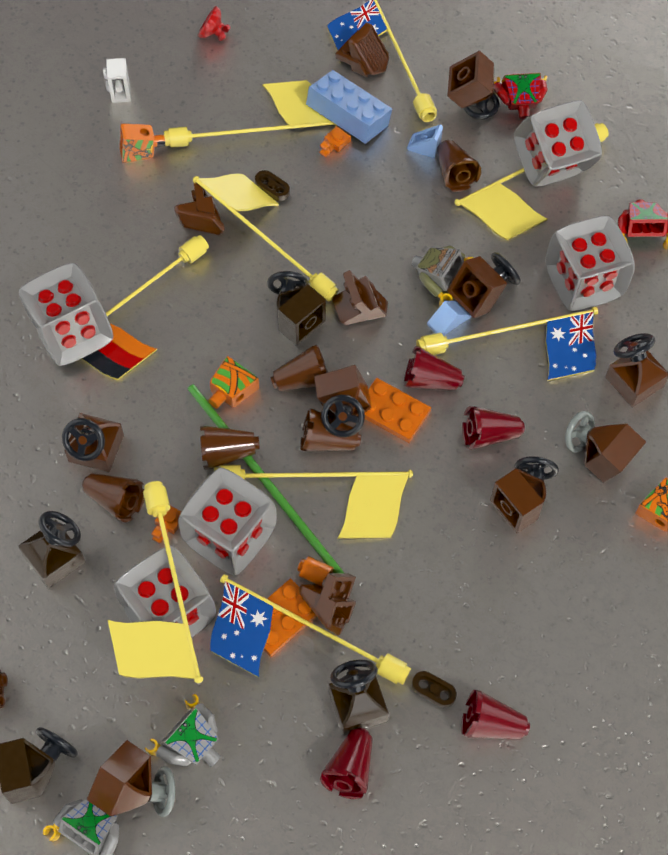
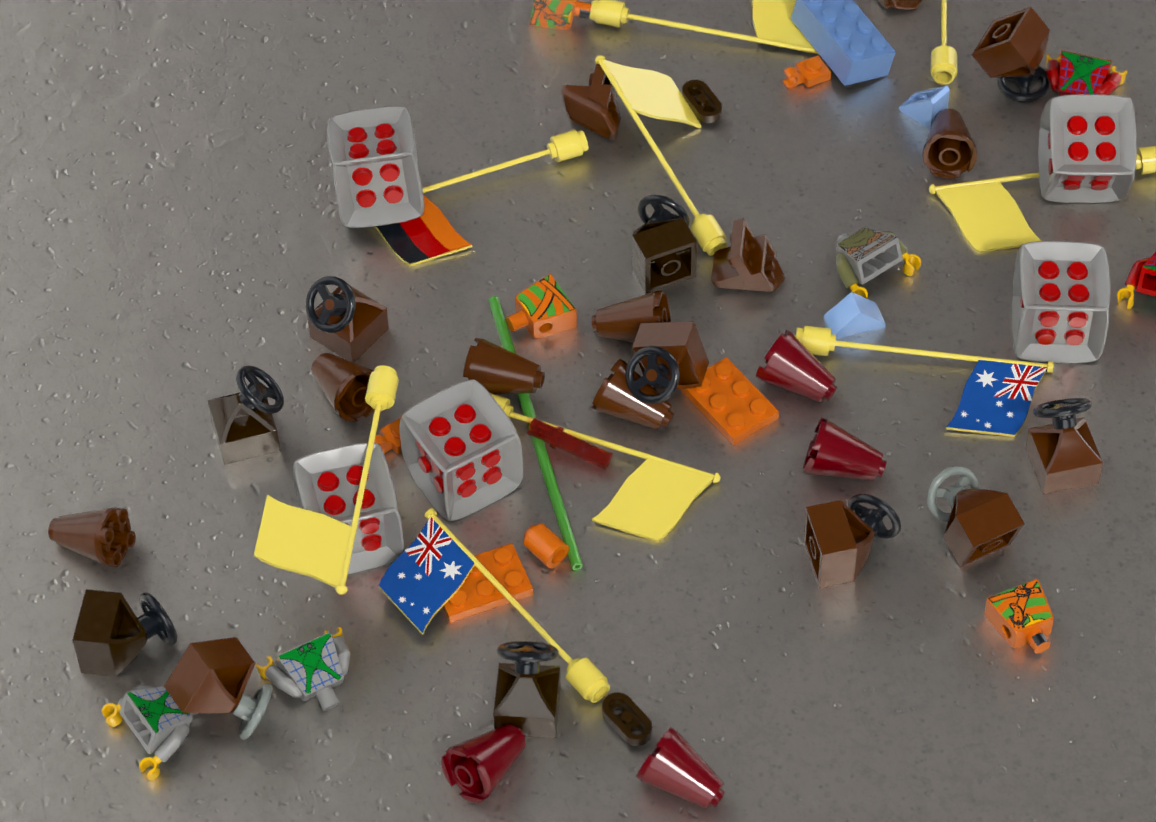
camera: 25 degrees right, 10 degrees down
reddish brown piece [299,573,356,636] -> none
reddish brown piece [447,252,521,318] -> none
none -> clear red pin [527,418,613,470]

